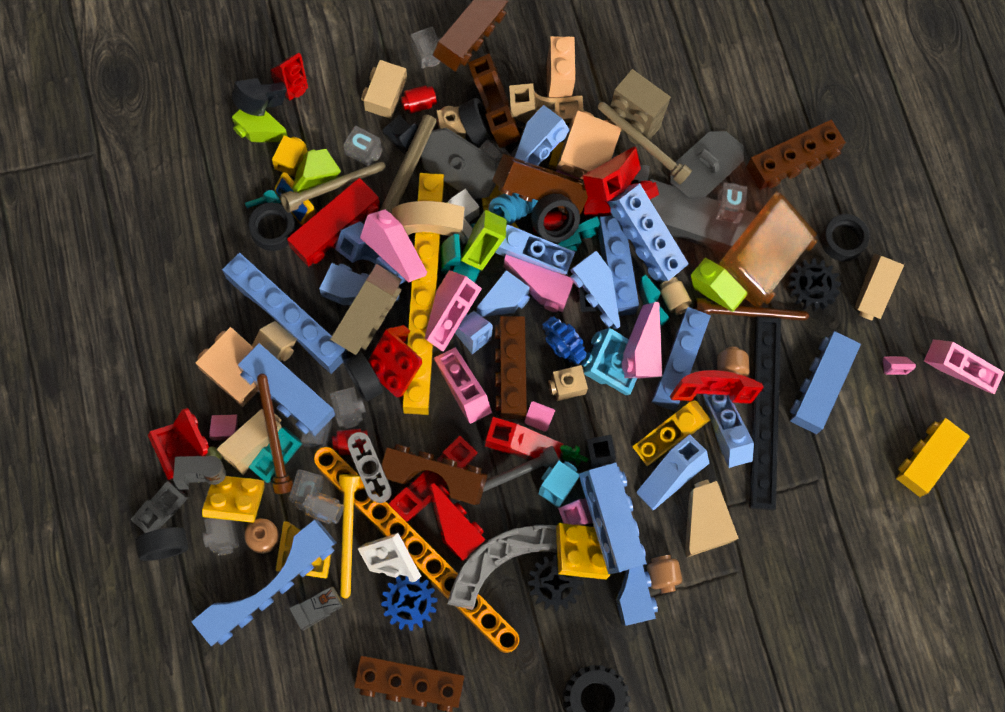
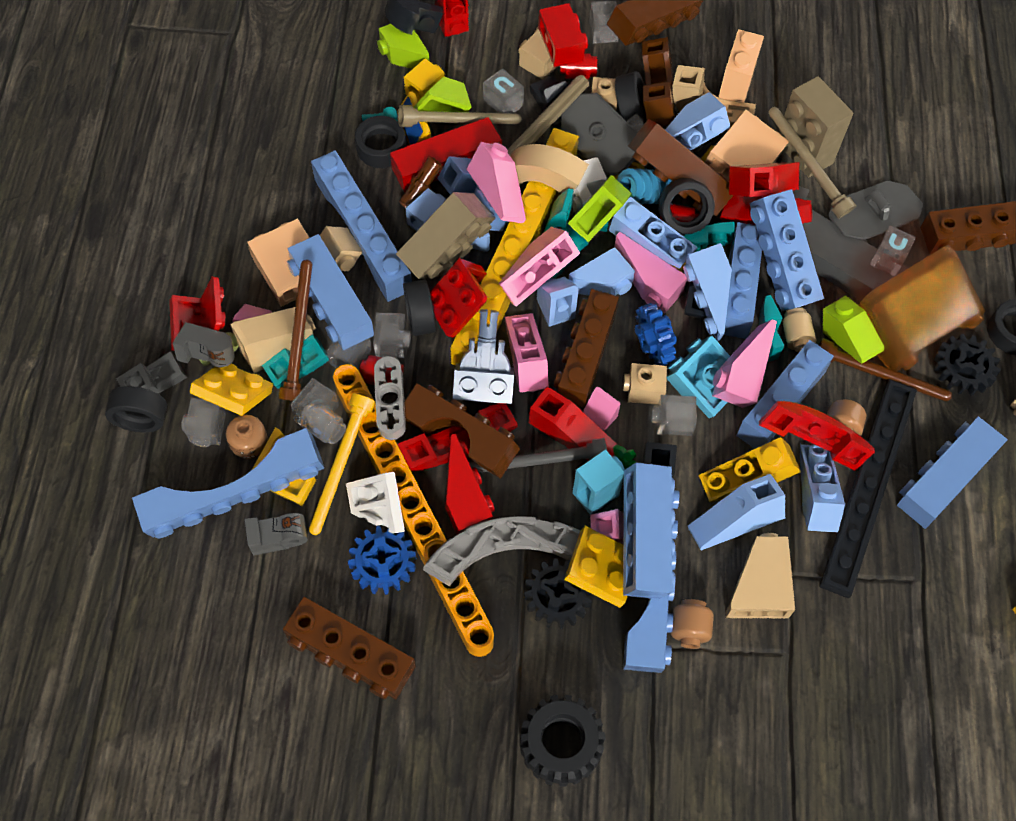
camera: 25 degrees right, 10 degrees down
none -> reddish brown pin [399,156,443,208]
none -> brick [453,309,514,404]
none -> red brick [538,3,588,67]
none -> clear brick [652,395,697,436]

